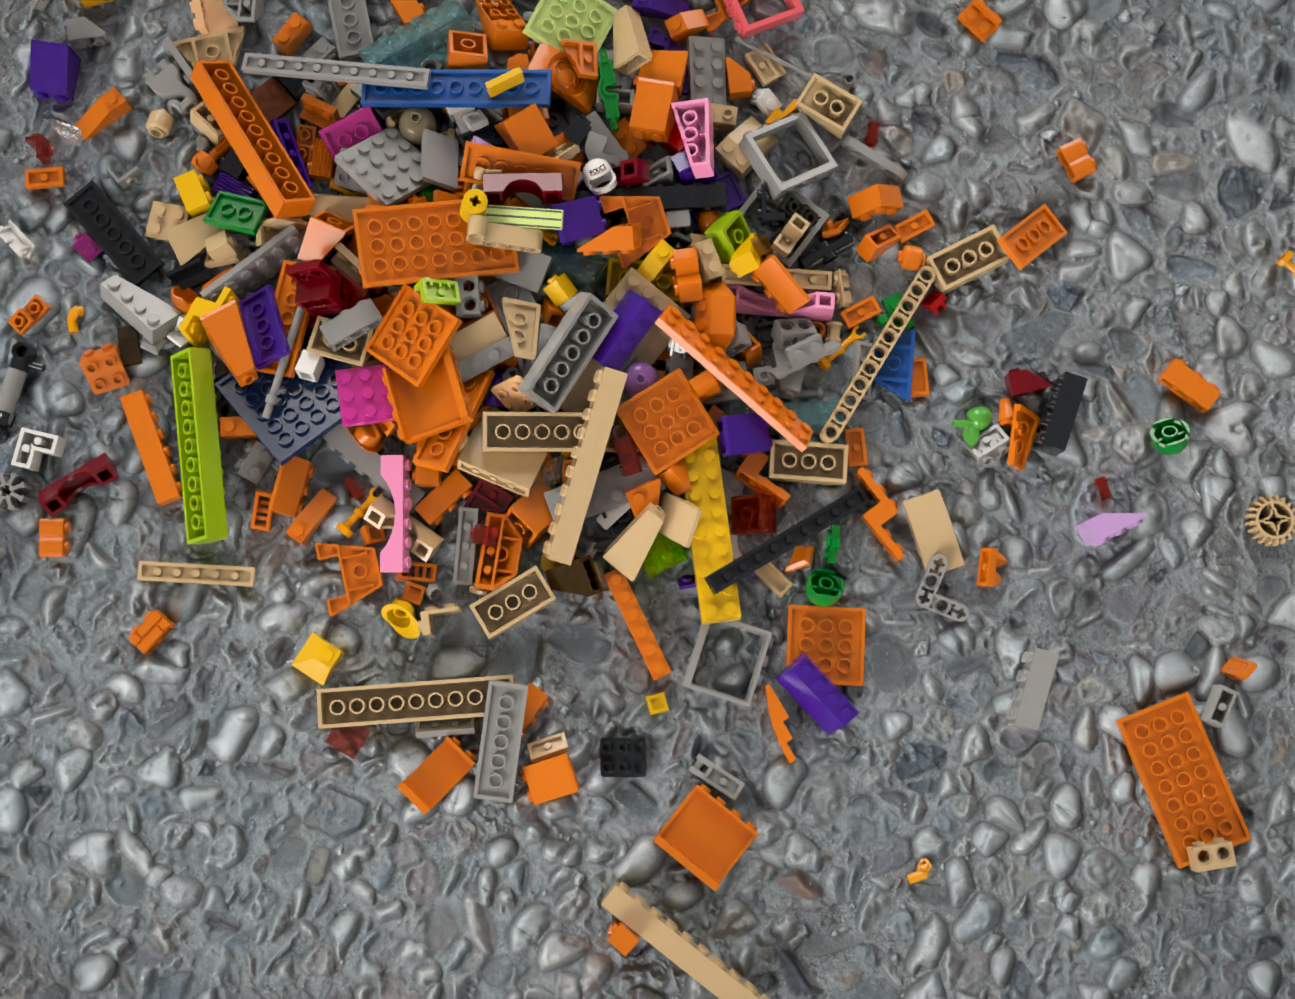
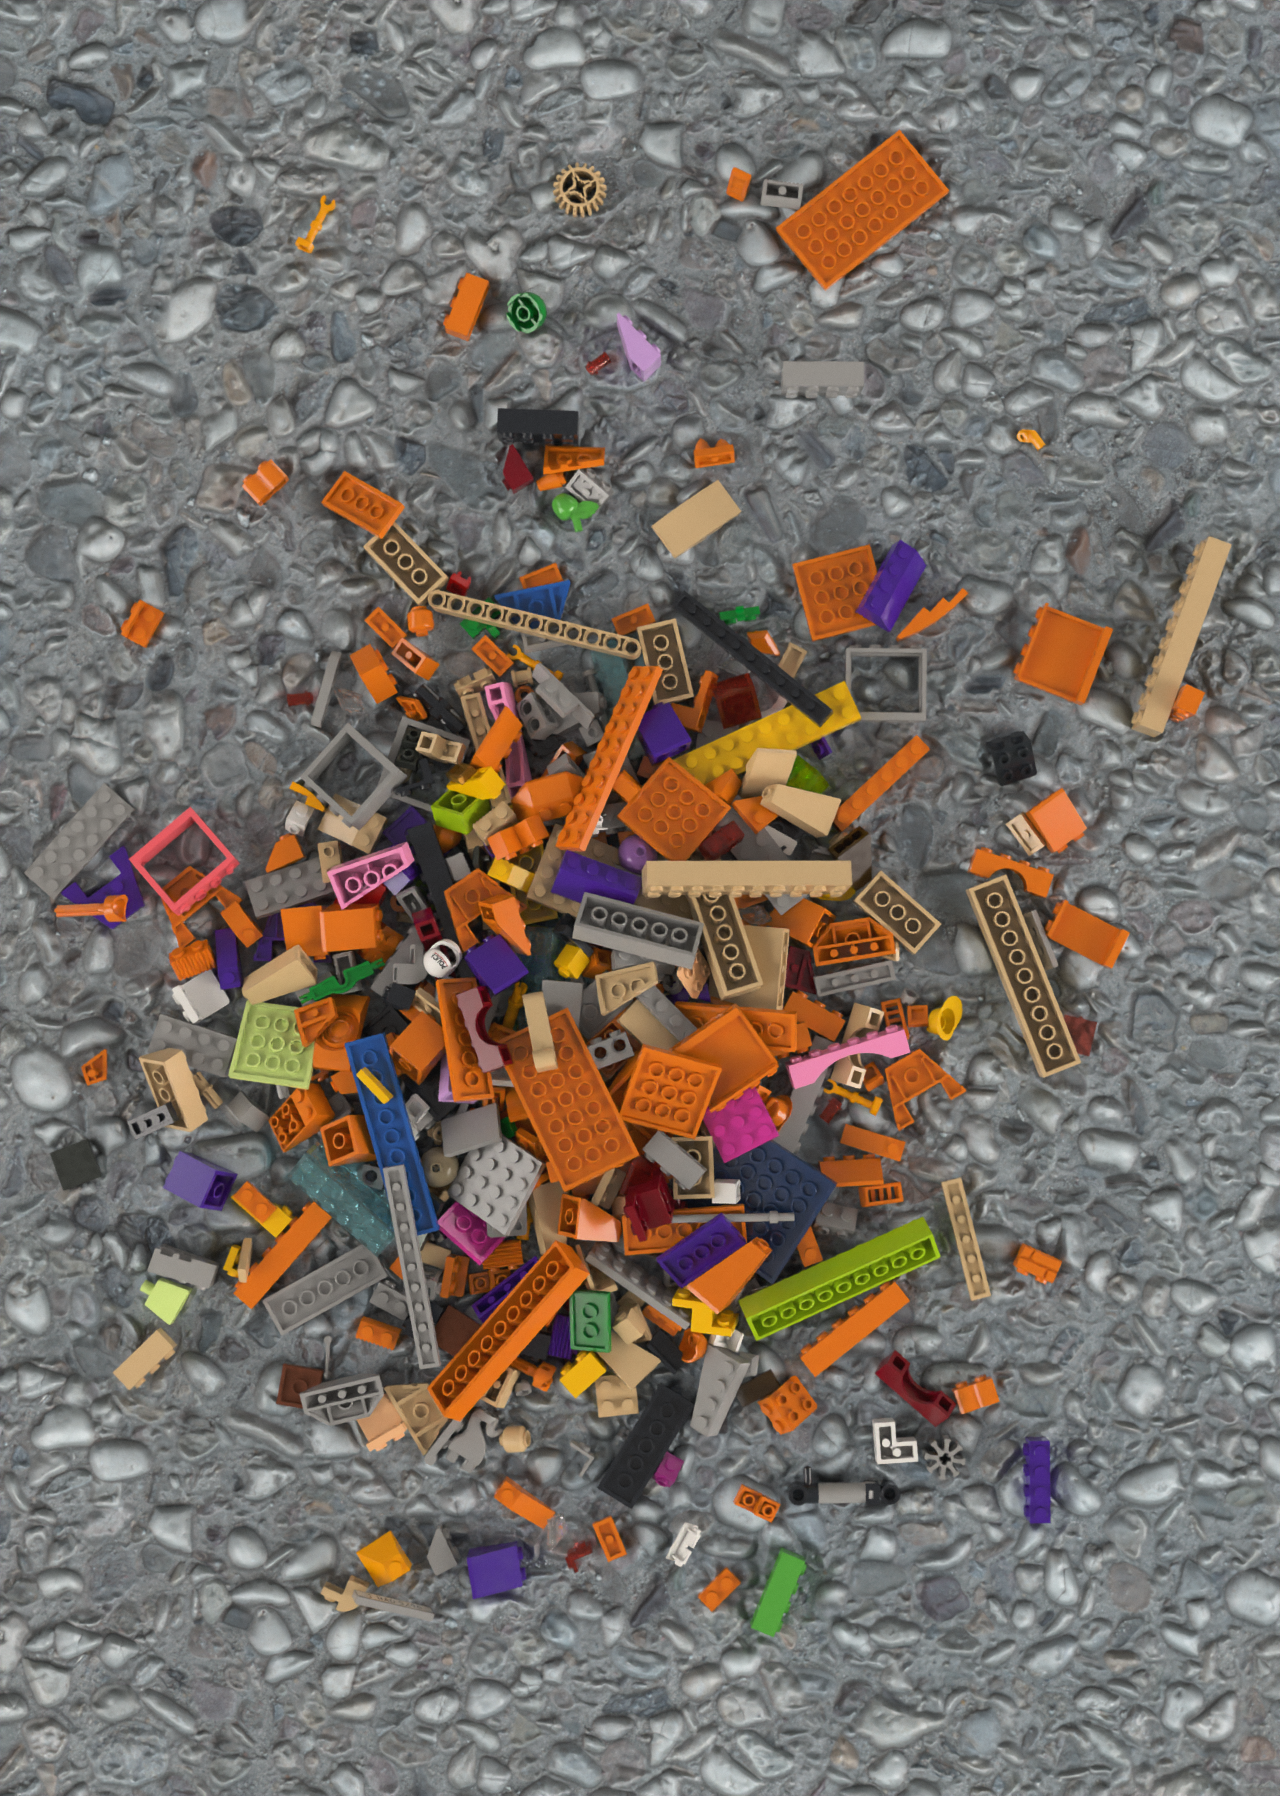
camera: 105 degrees left, 5 degrees up
light orange arm [67,306,85,334] -> none
yellow slope [291,632,345,686] -> none
lime bracket [414,277,461,306] -> none
tan bracket [418,603,463,637] -> none
yellow piece [459,189,488,223] -> none
clear red bracket [469,524,498,547] -> none
tan hand [473,166,502,180] -> none
light grey plate [473,680,529,803] -> none
yellowish green tile [485,205,564,230] -> none
yellow tile [645,692,669,715] -> none
light grey plate [689,754,745,800] -> none
light grey piece [735,36,868,110] -> none
tan plate [744,43,787,88] -> none
tan slope [795,73,863,139] -> none
green cylinder [805,568,845,607] -> none
orange bracket [854,466,905,562] -> none
light grey beam [915,553,969,622] -> none
tan brick [1186,837,1237,872] -> none

